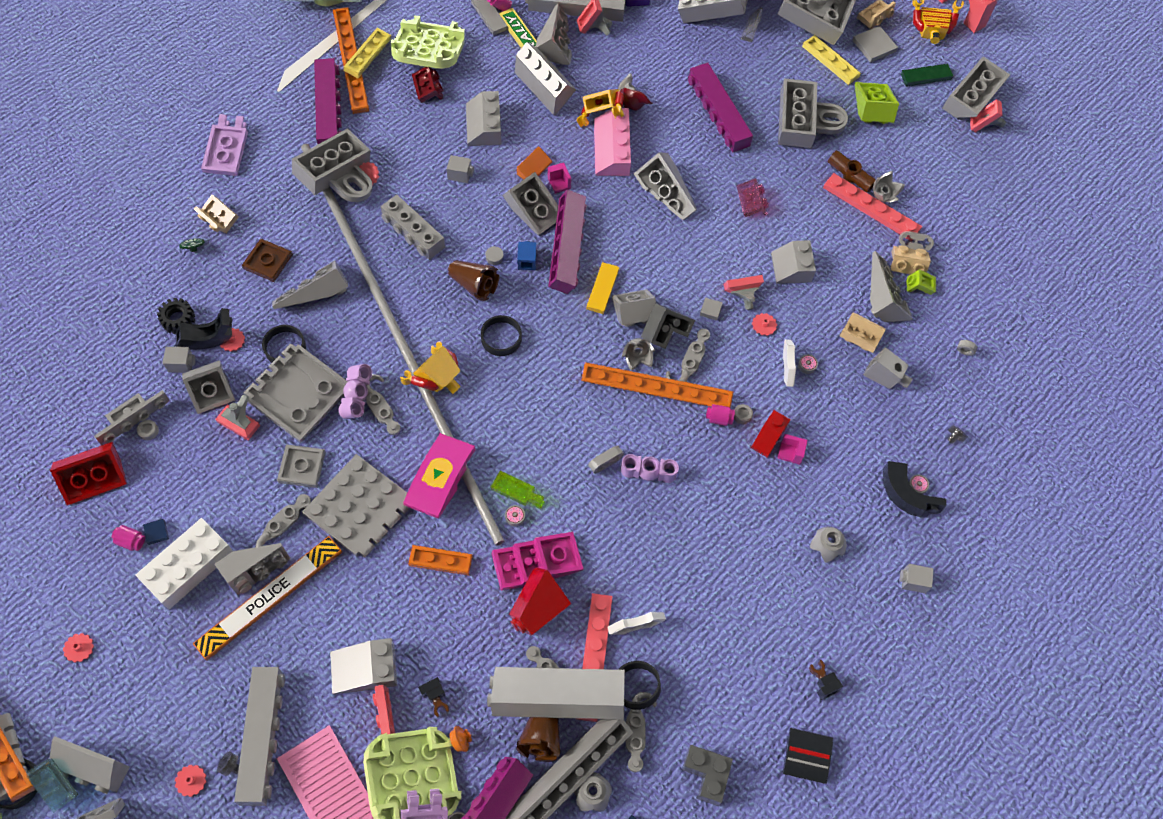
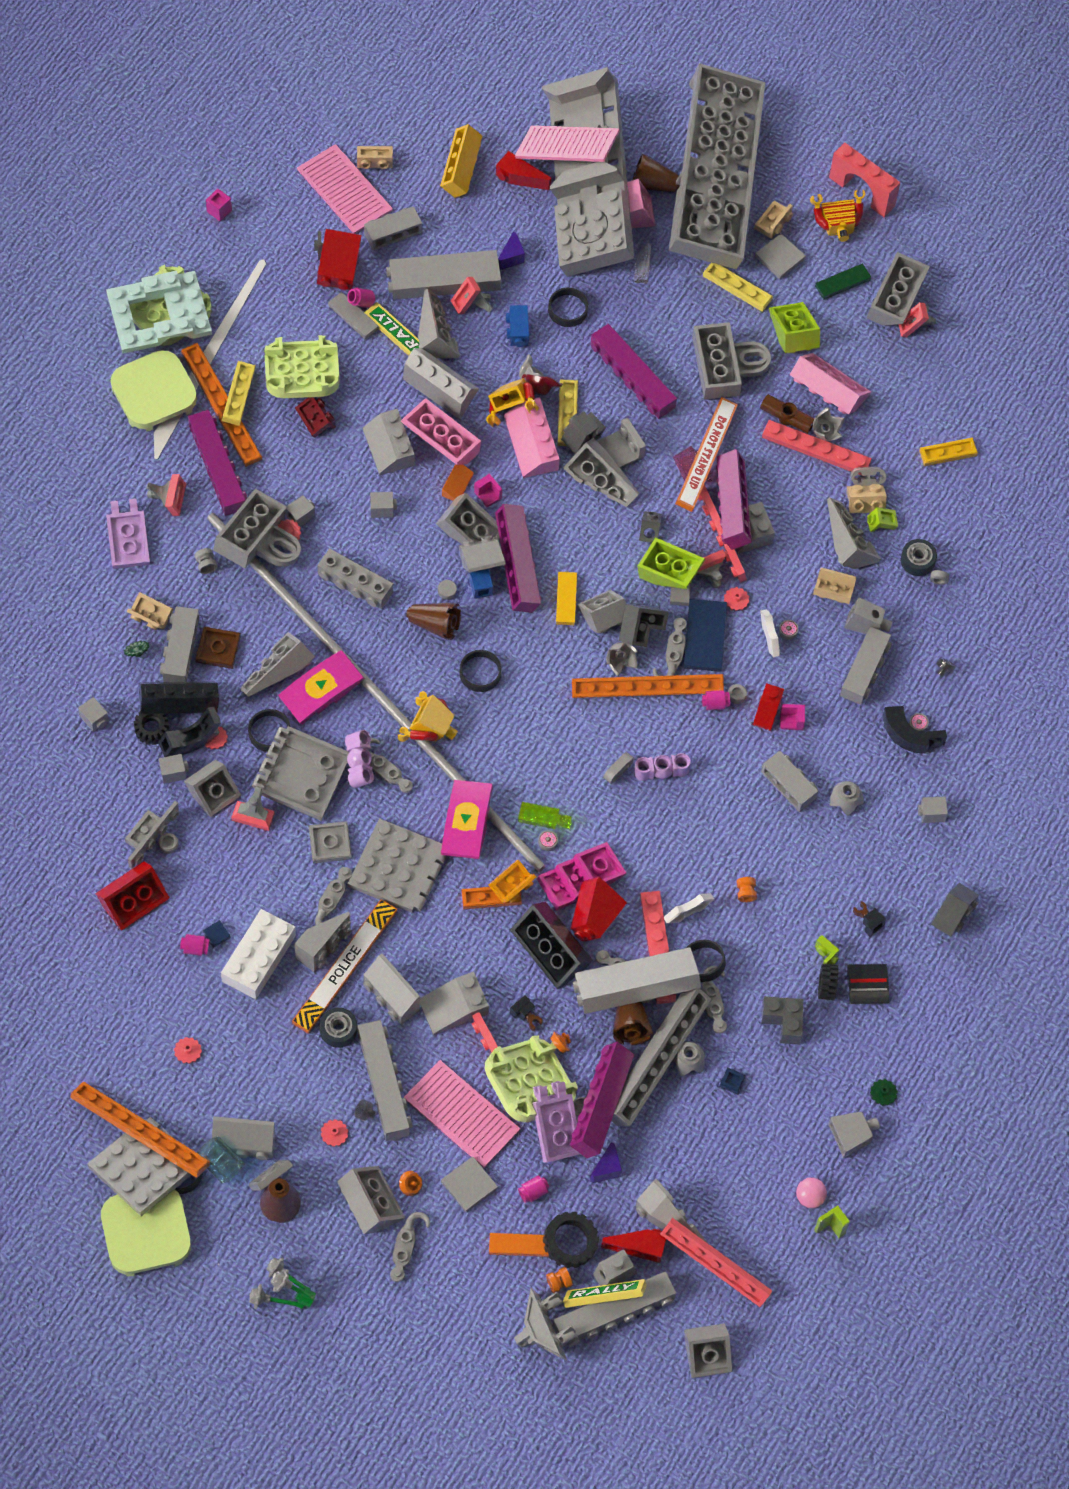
camera: 15 degrees left, 0 degrees up
none -> light grey brick [78,697,109,732]
none -> yellowish green tile [110,350,197,432]
none -> black slope [138,681,219,714]
none -> coral piece [147,474,186,516]
none -> light grey brick [160,606,199,682]
none -> light grey wheel [195,548,218,574]
none -> dark pink slope [278,650,365,724]
none -> light grey brick [286,495,315,527]
none -> wheel [320,1007,357,1048]
none -> light grey slope [363,954,420,1025]
none -> bright pink slope [401,398,481,465]
none -> light grey slope [459,536,505,573]
none -> light orange bracket [488,860,536,903]
none -> blue brick [506,305,529,347]
none -> black slope [510,902,593,989]
none -> black tyre [548,287,588,327]
none -> light yellow tile [558,380,578,446]
none -> dark grey brick [561,411,606,454]
none -> light grey bracket [597,418,646,468]
none -> lime slope [637,537,705,589]
none -> dark grey bracket [639,511,662,542]
none -> tile [675,397,738,512]
none -> dark blue tile [684,599,727,672]
none -> coral plate [698,484,747,583]
none -> brick [716,449,752,550]
none -> orange wheel [737,877,757,902]
none -> light grey brick [761,751,818,812]
none -> bright pink slope [790,353,871,414]
none -> lime bracket [815,935,839,965]
none -> black tyre [818,964,839,1001]
none -> light grey brick [840,627,892,705]
none -> wheel [900,539,937,576]
none -> yellow tile [919,437,978,466]
none -> dark grey brick [931,883,979,937]

